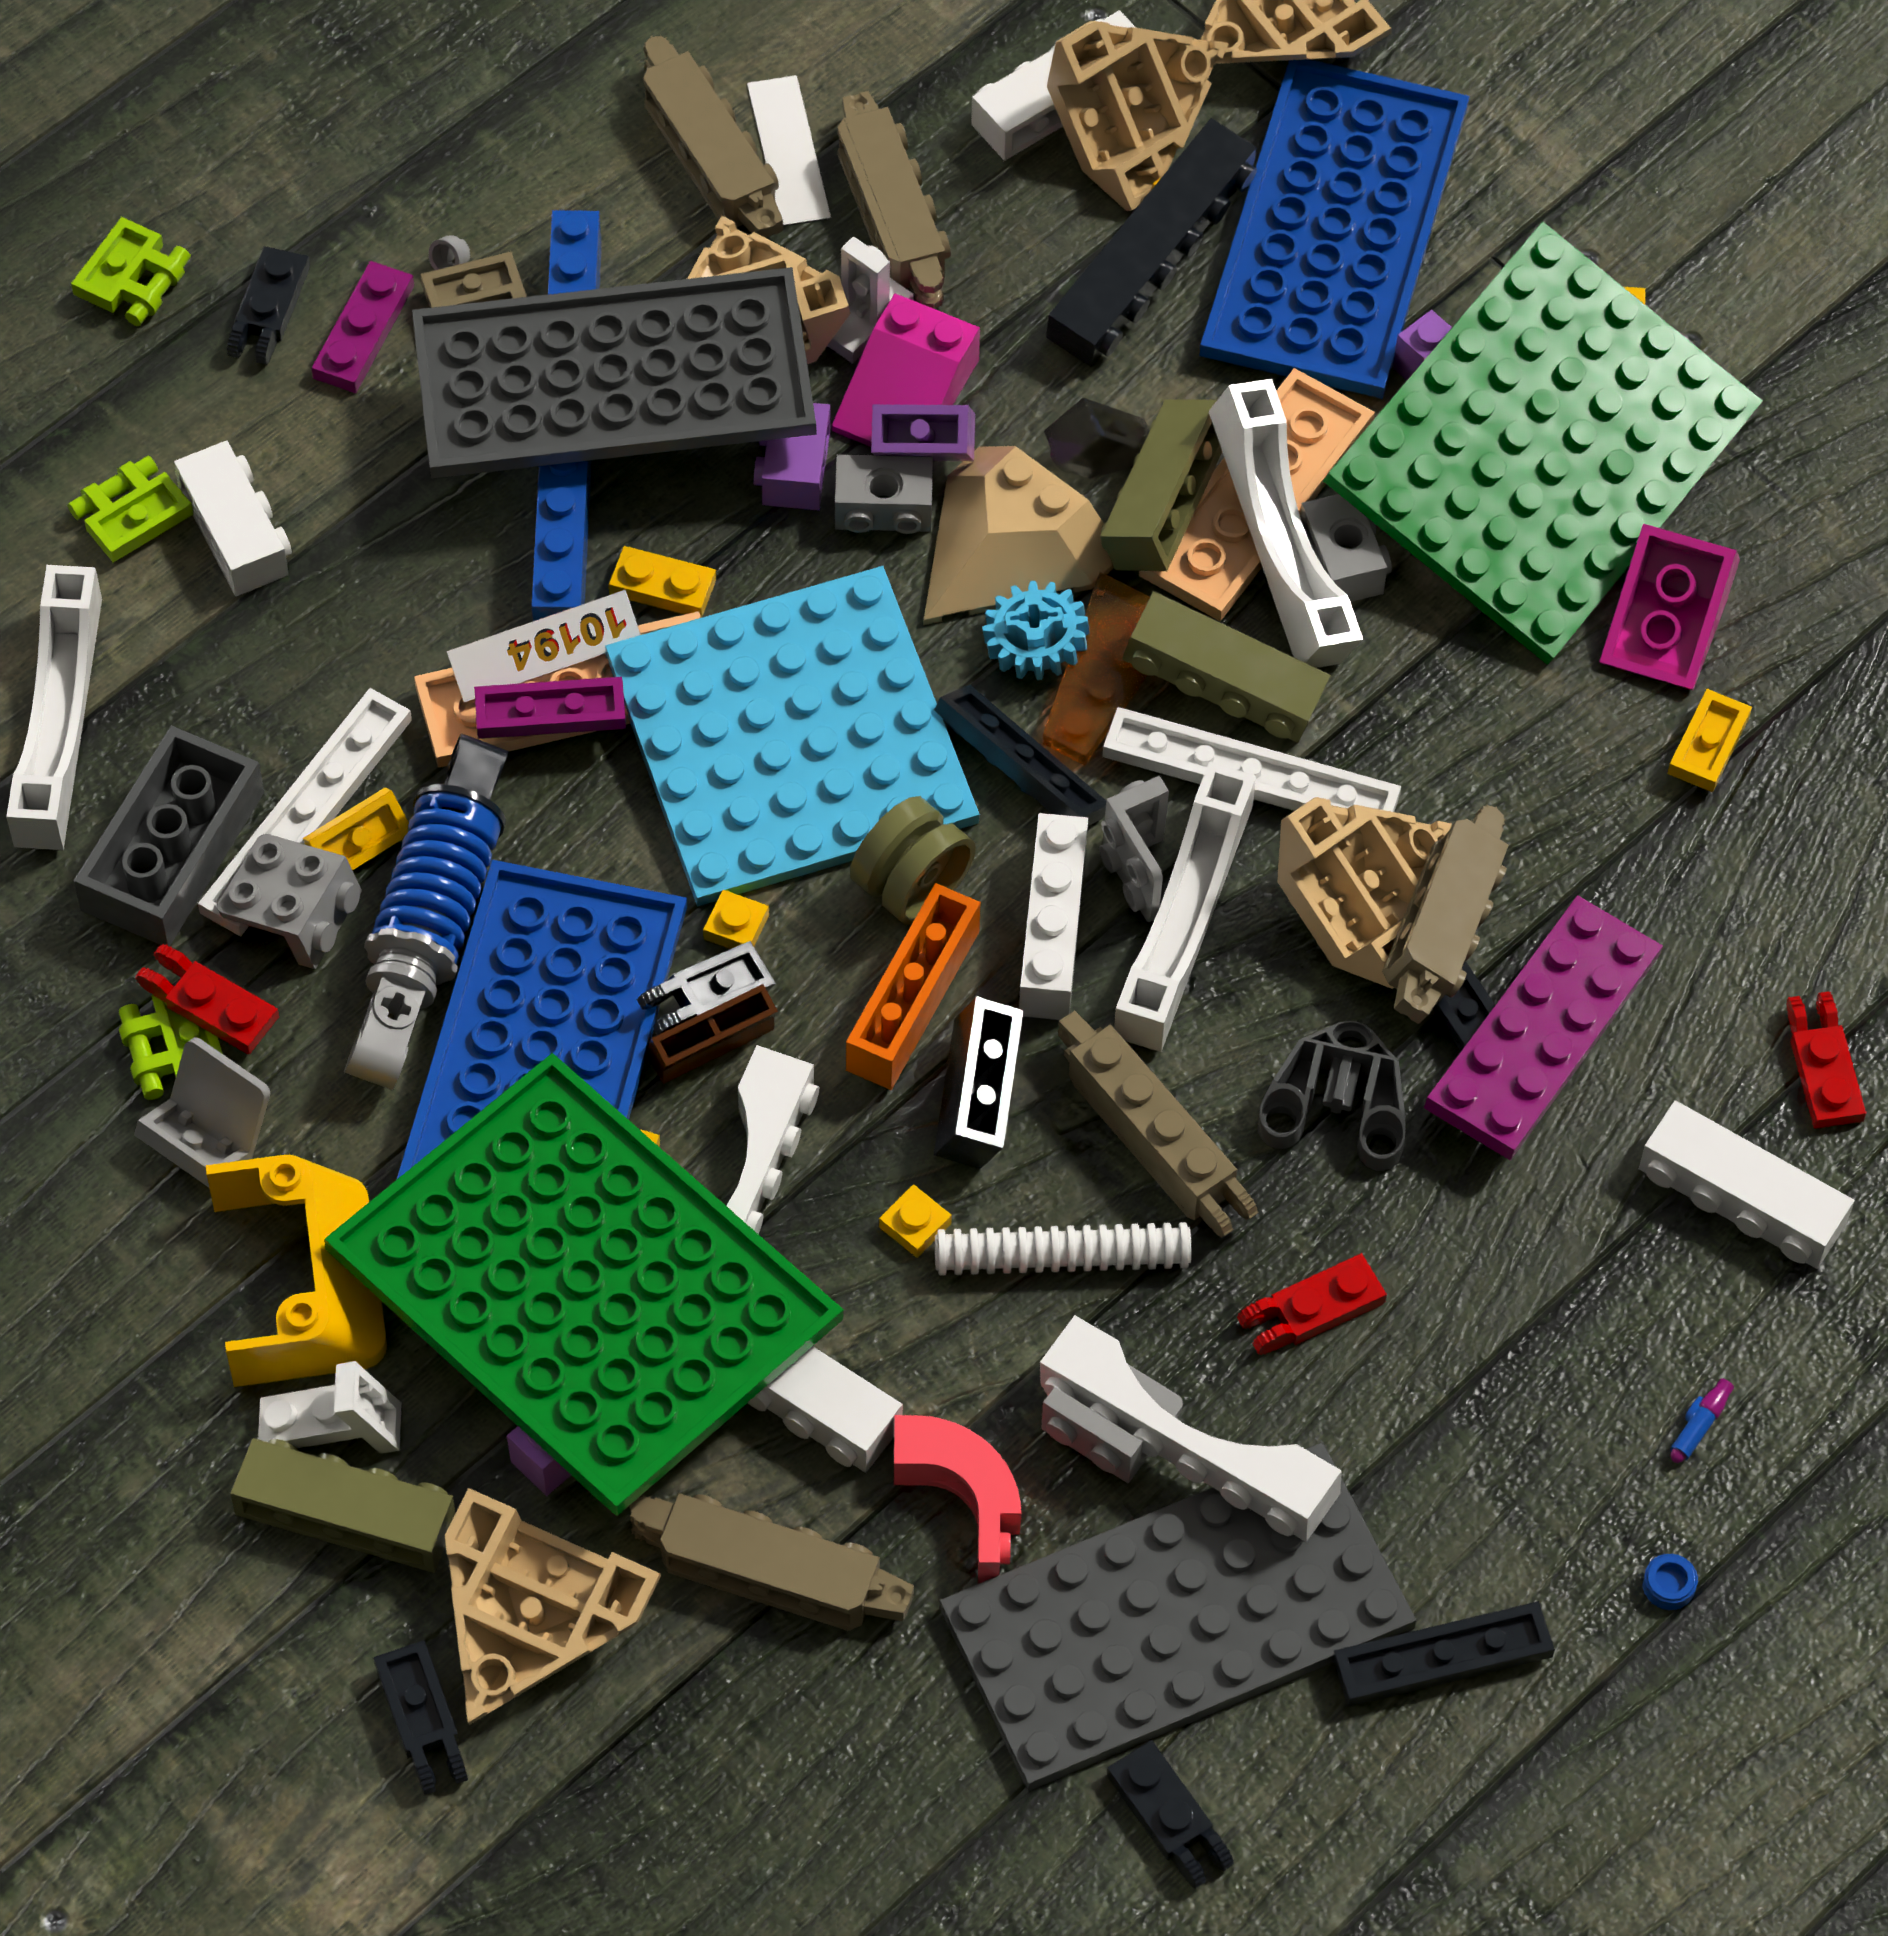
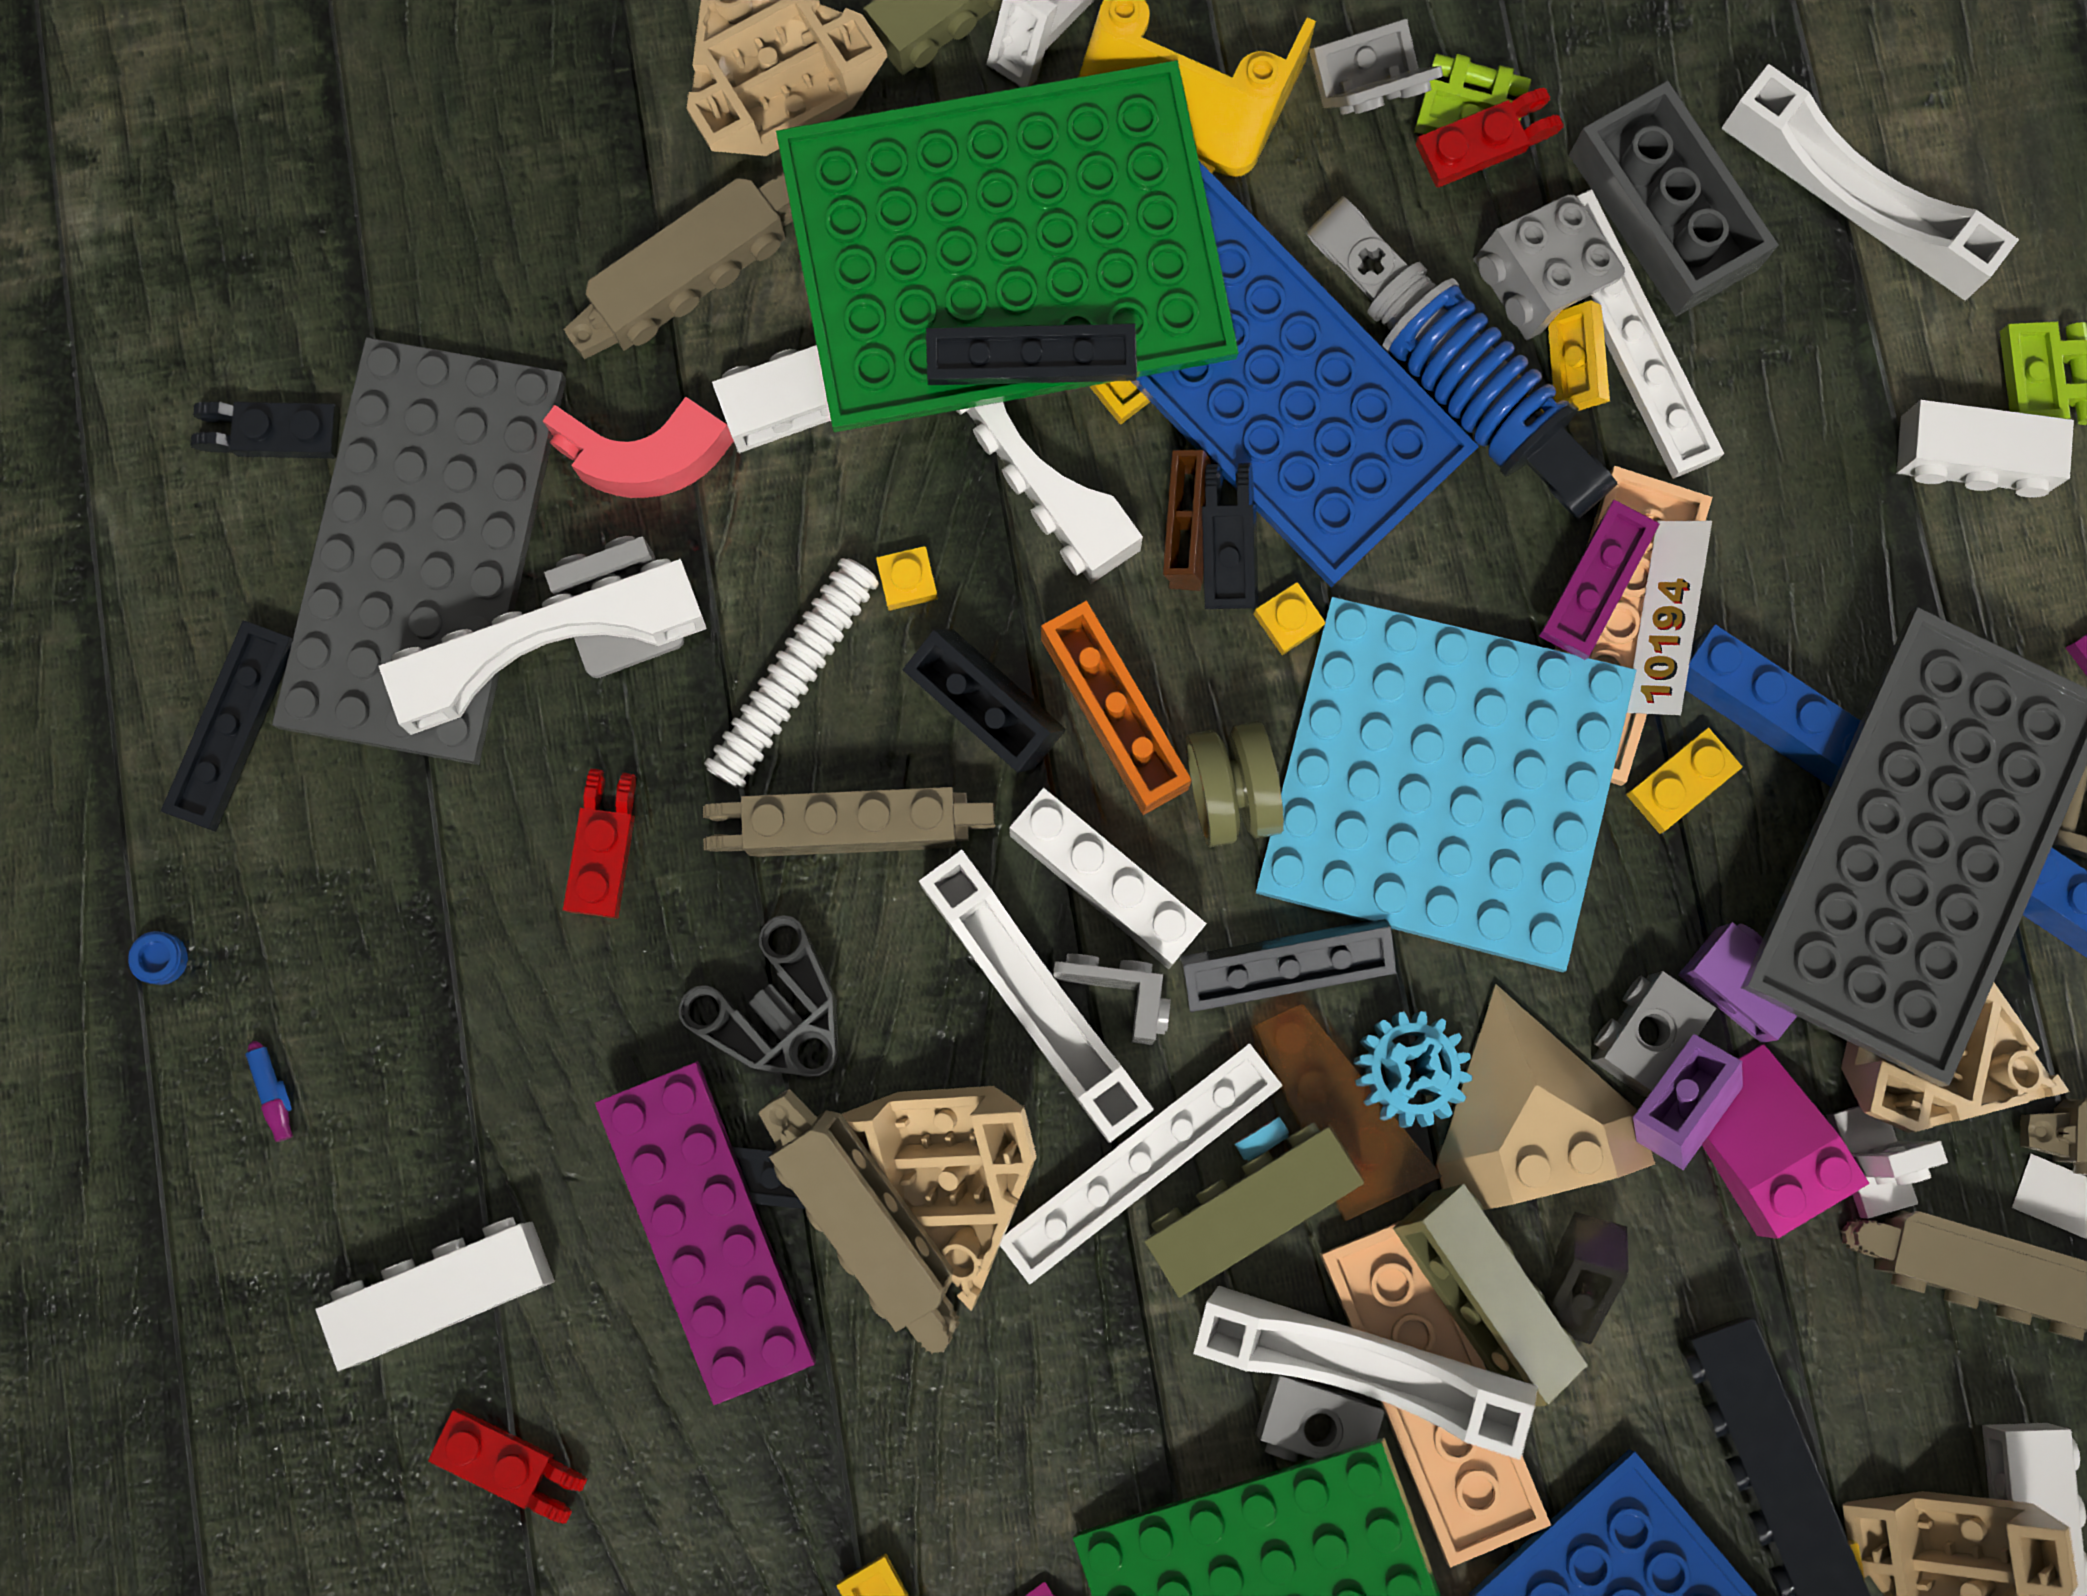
camera: 125 degrees right, 20 degrees up
none -> black plate [926,324,1137,385]
none -> medium azure tile [1234,1116,1289,1161]

